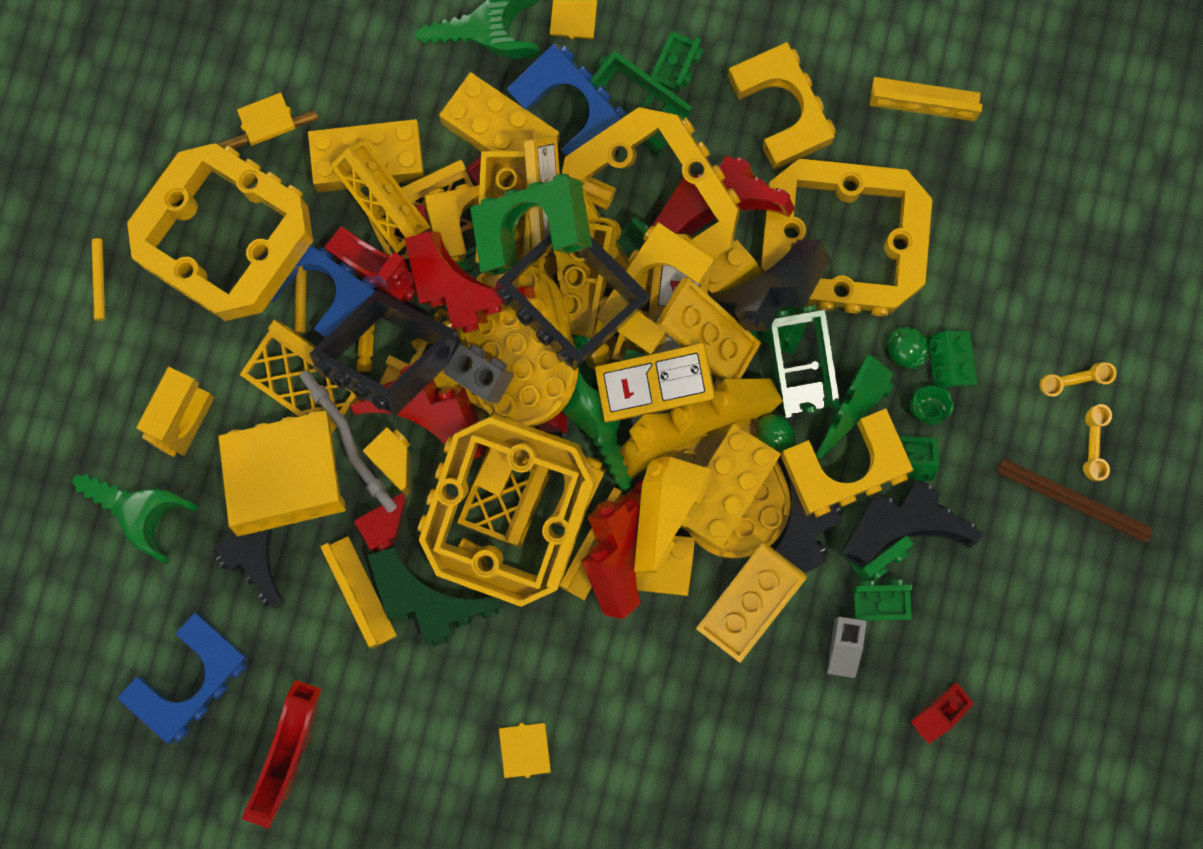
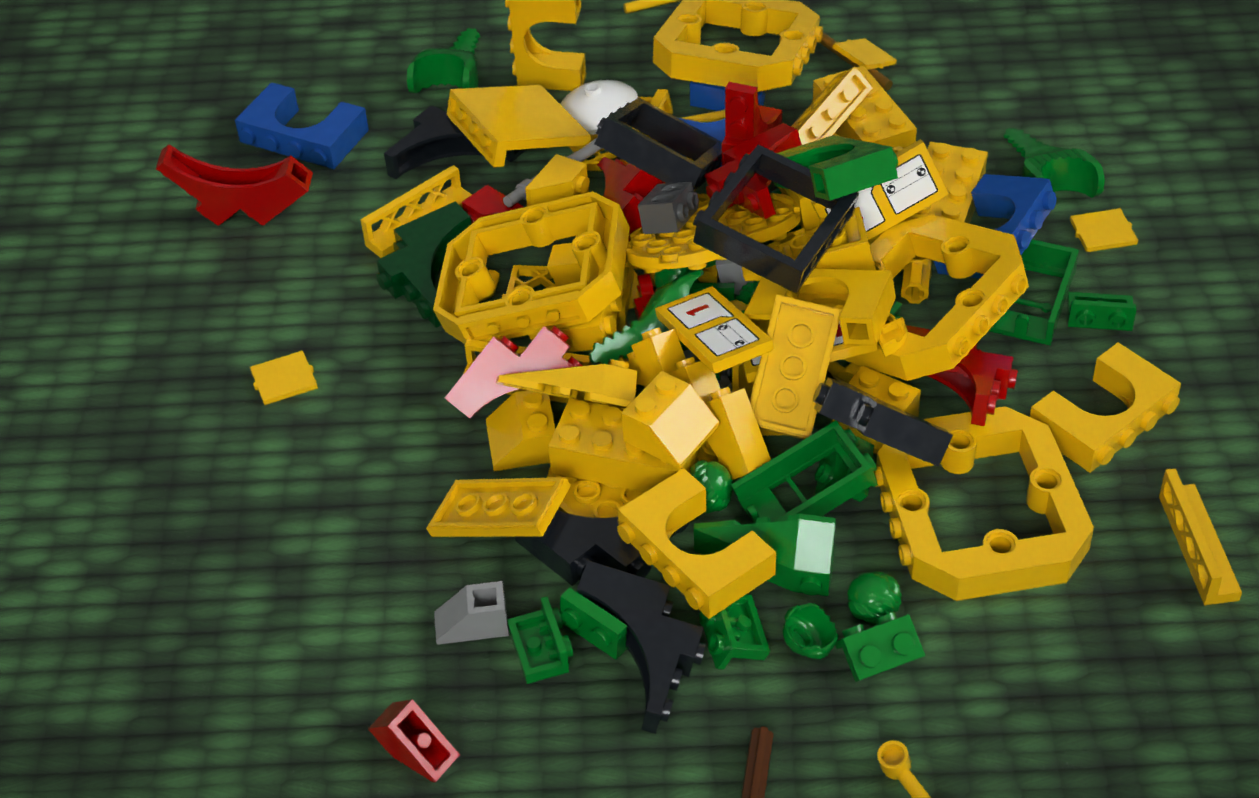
camera: 80 degrees right, 35 degrees down
none -> white dish [560,80,638,135]
none -> yellow slope [621,371,719,469]
none -> yellow tile [878,317,907,357]

